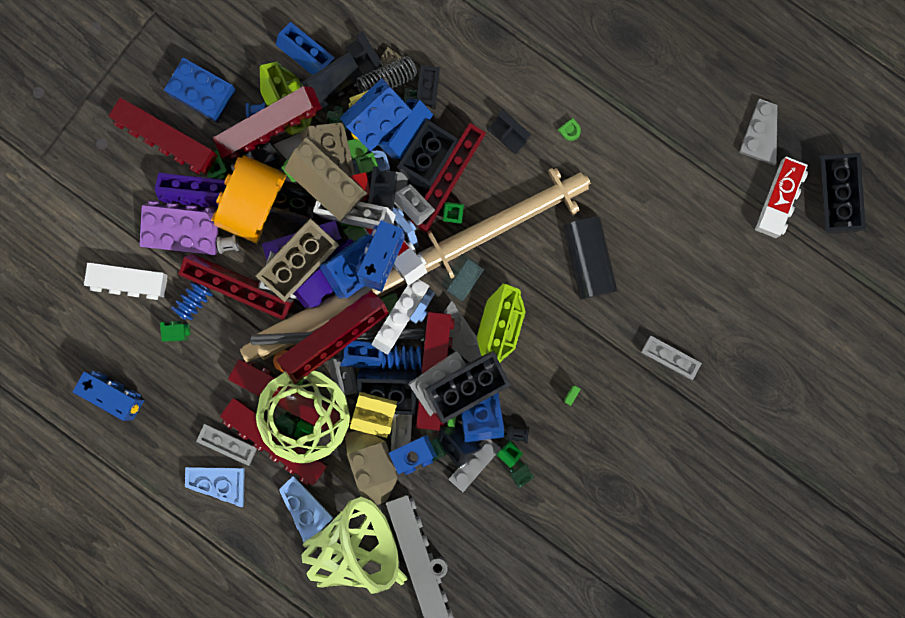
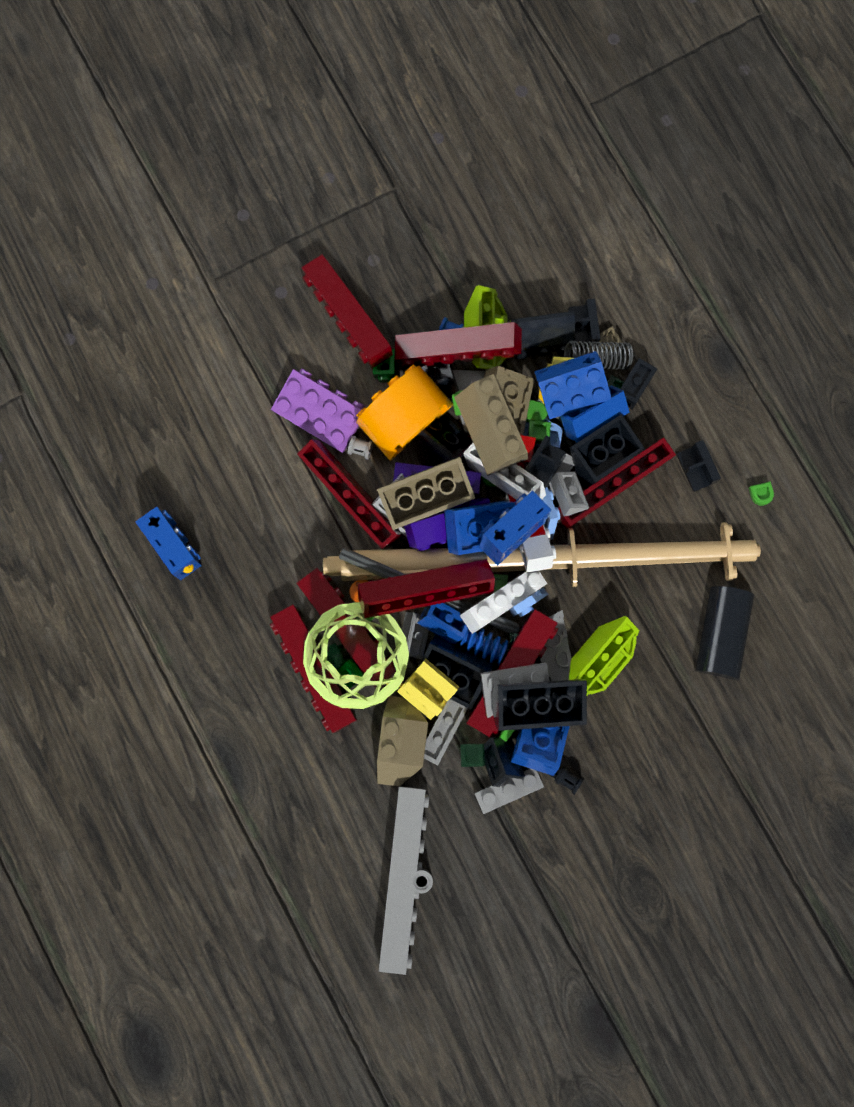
camera: 20 degrees right, 5 degrees down
white brick [84,263,168,300] -> none
dark purple brick [155,173,226,207] -> none
green brick [160,321,191,342] -> none
blue piece [164,58,236,123] -> none
blue piece [171,282,213,321] -> none
light blue wing [185,467,245,508] -> none
light grey plate [196,424,257,466] -> none
blue brick [276,22,335,75] -> none
light blue wing [279,476,334,542] -> none
yellowish green piece [301,497,407,594] -> none
clear green tile [327,106,347,130] -> none
bright green tile [343,225,366,241] -> none
blue brick [389,435,437,475] -> none
green brick [443,202,464,223] -> none
clear light blue tile [447,259,484,302] -> none
green brick [496,442,523,468] -> none
clear green tile [510,462,535,488] -> none
bright green tile [564,386,580,406] -> none
light grey plate [641,336,702,380] -> none

